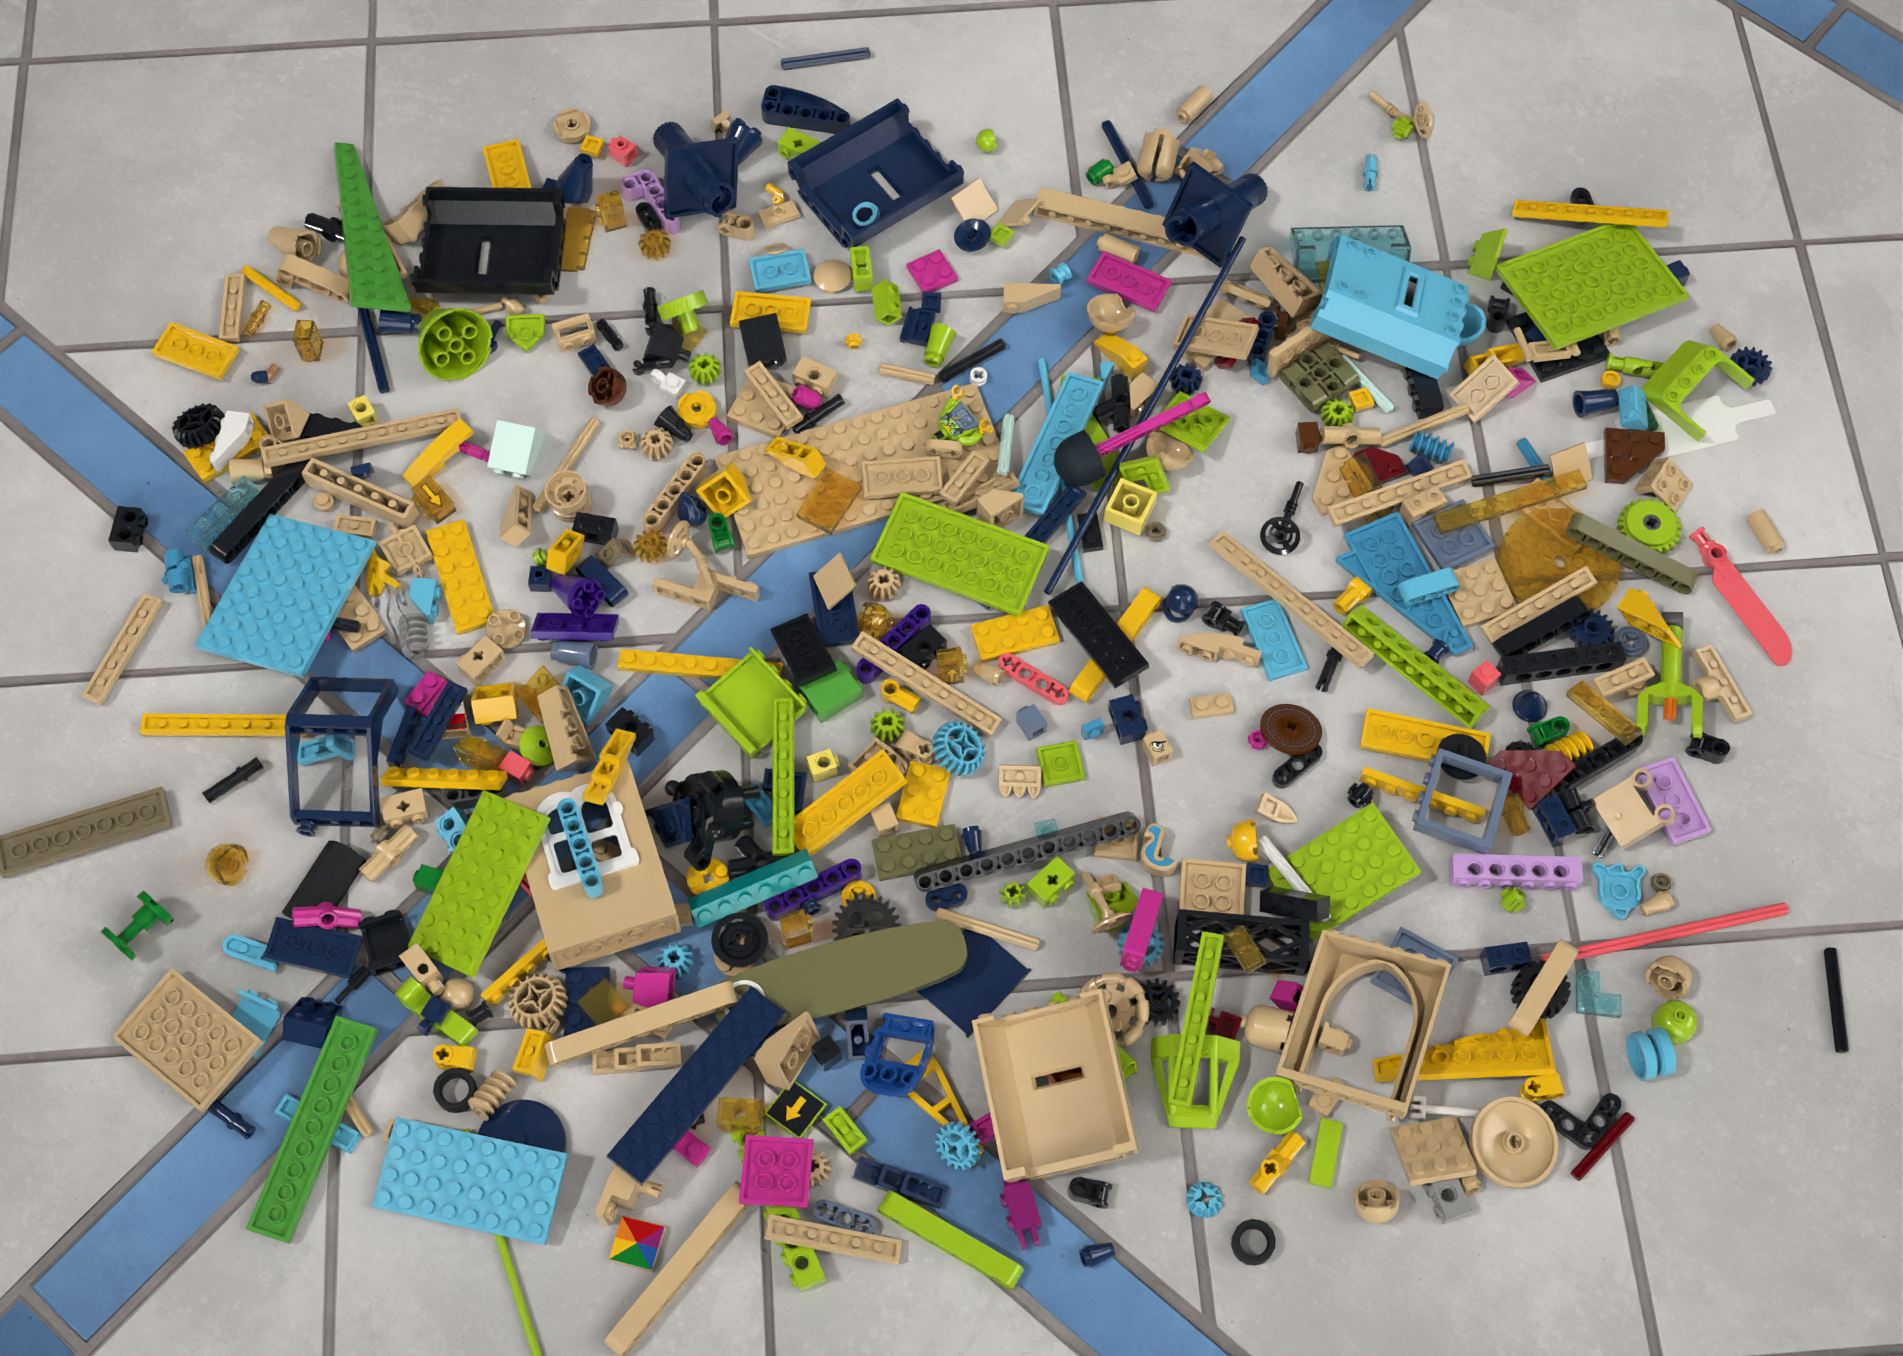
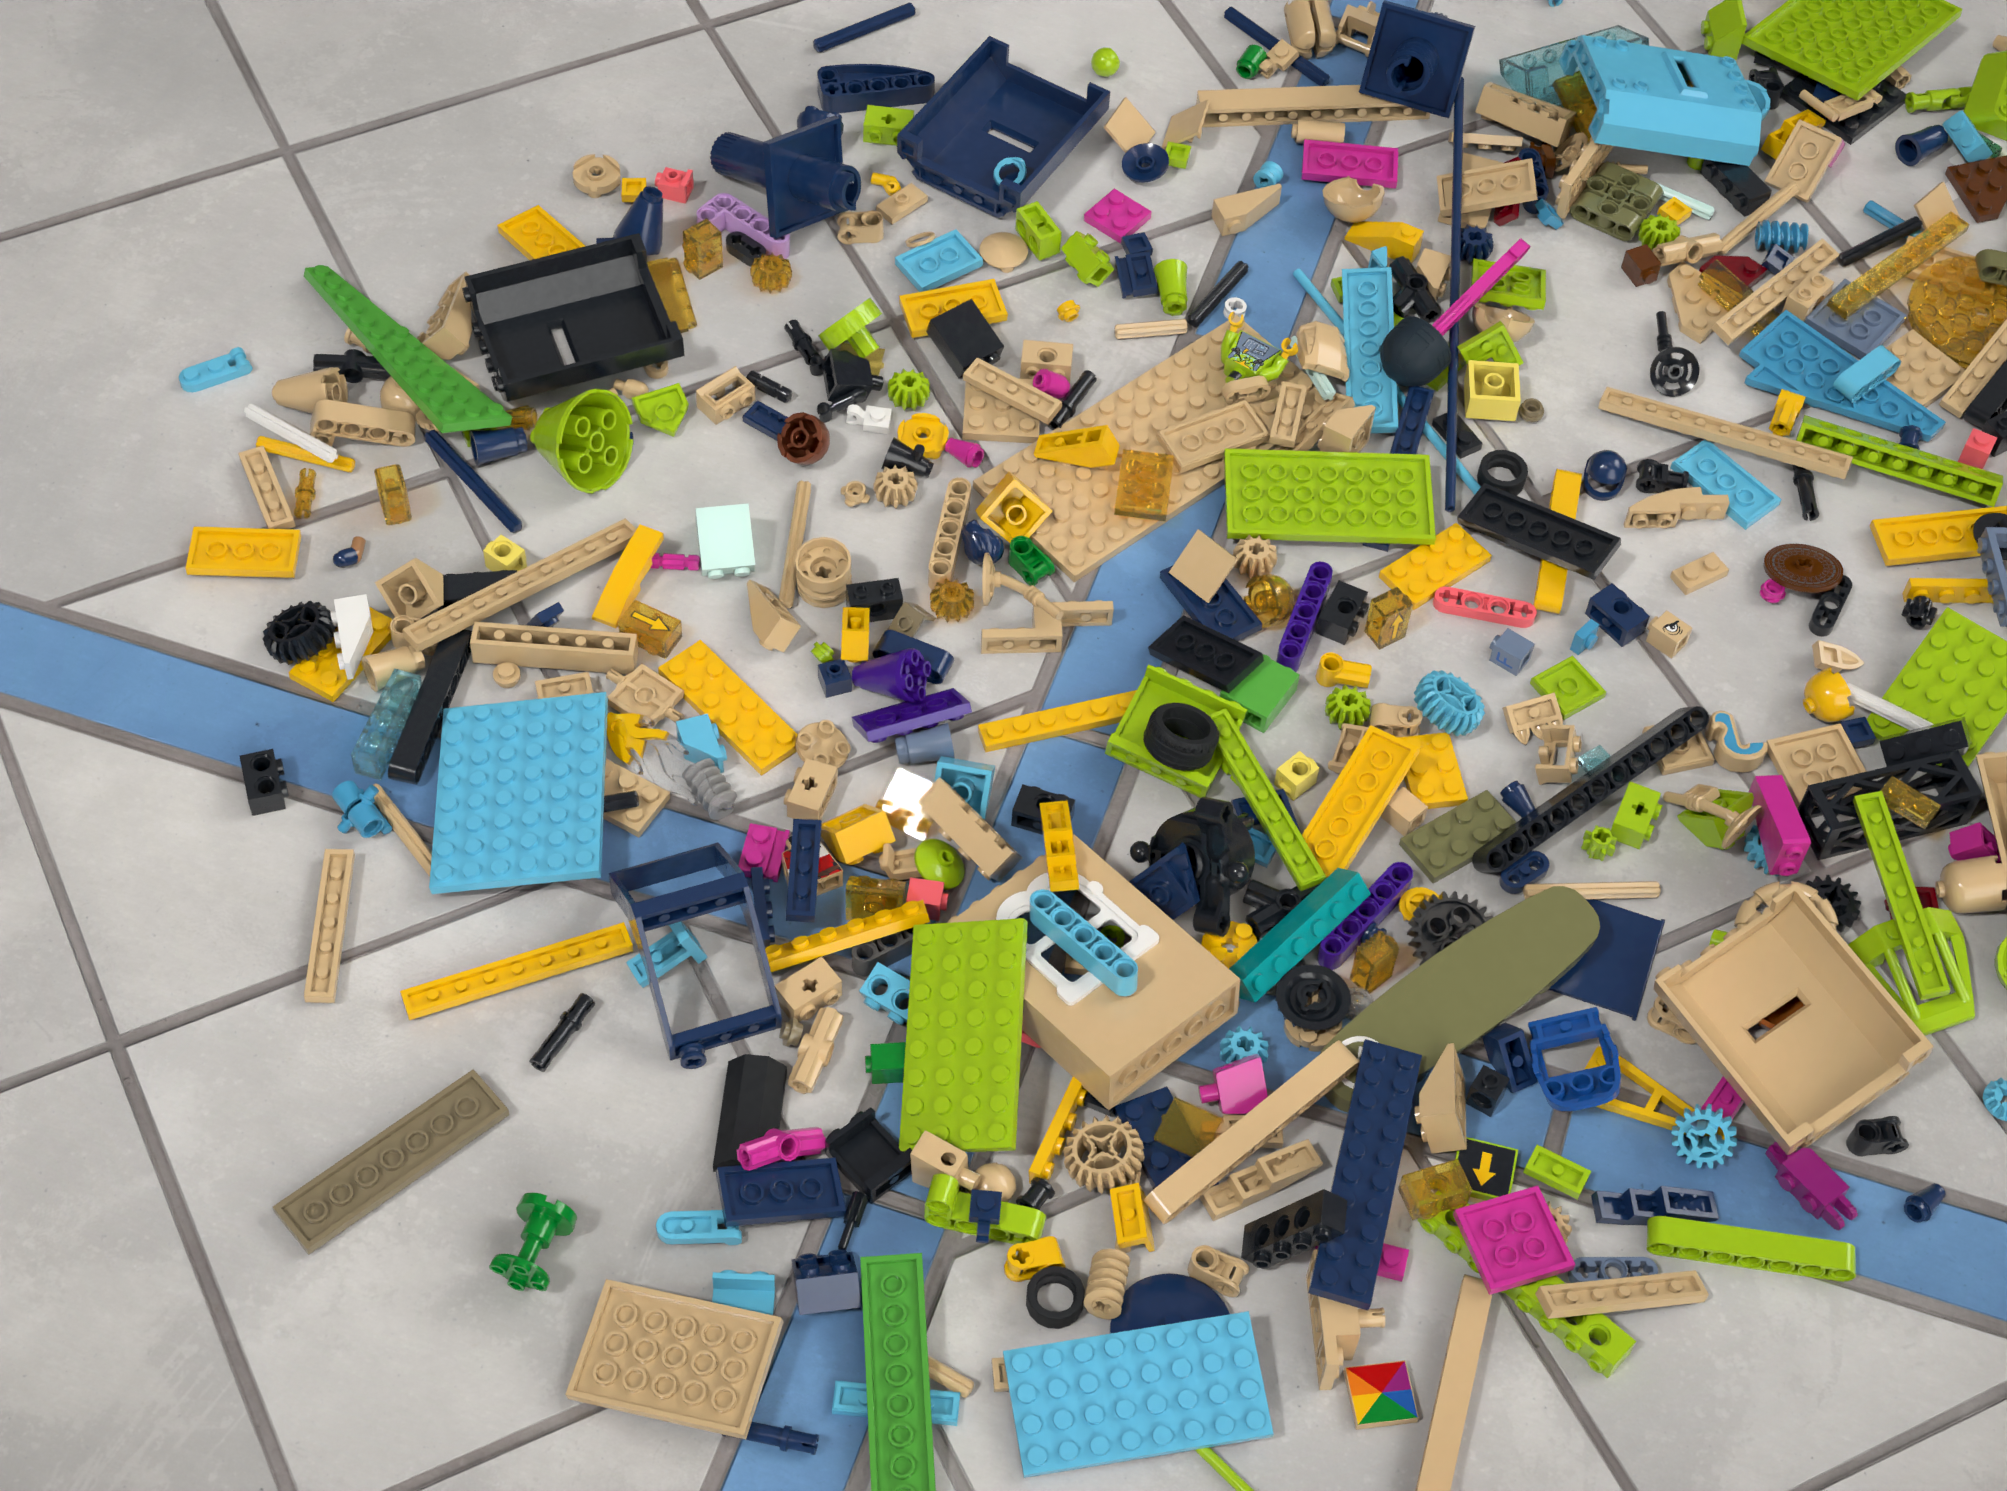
camera: 25 degrees left, 10 degrees down
clear yellow cylinder [205,843,249,886] -> none
tan tile [710,110,731,136] -> none
tan plate [850,631,1002,738] -> none
tan cone [973,662,1005,685] -> none
yellow tile [1600,370,1621,389] -> none
none -> medium azure plate [179,347,252,393]
none -> white axle [244,403,338,463]
none -> black tyre [1143,703,1219,771]
none -> tan piece [1187,1245,1249,1297]
none -> black brick [1241,1189,1347,1269]
none -> tan slope [1296,321,1349,382]
none -> black tyre [1477,450,1528,496]
none -> tan window [1535,725,1582,785]

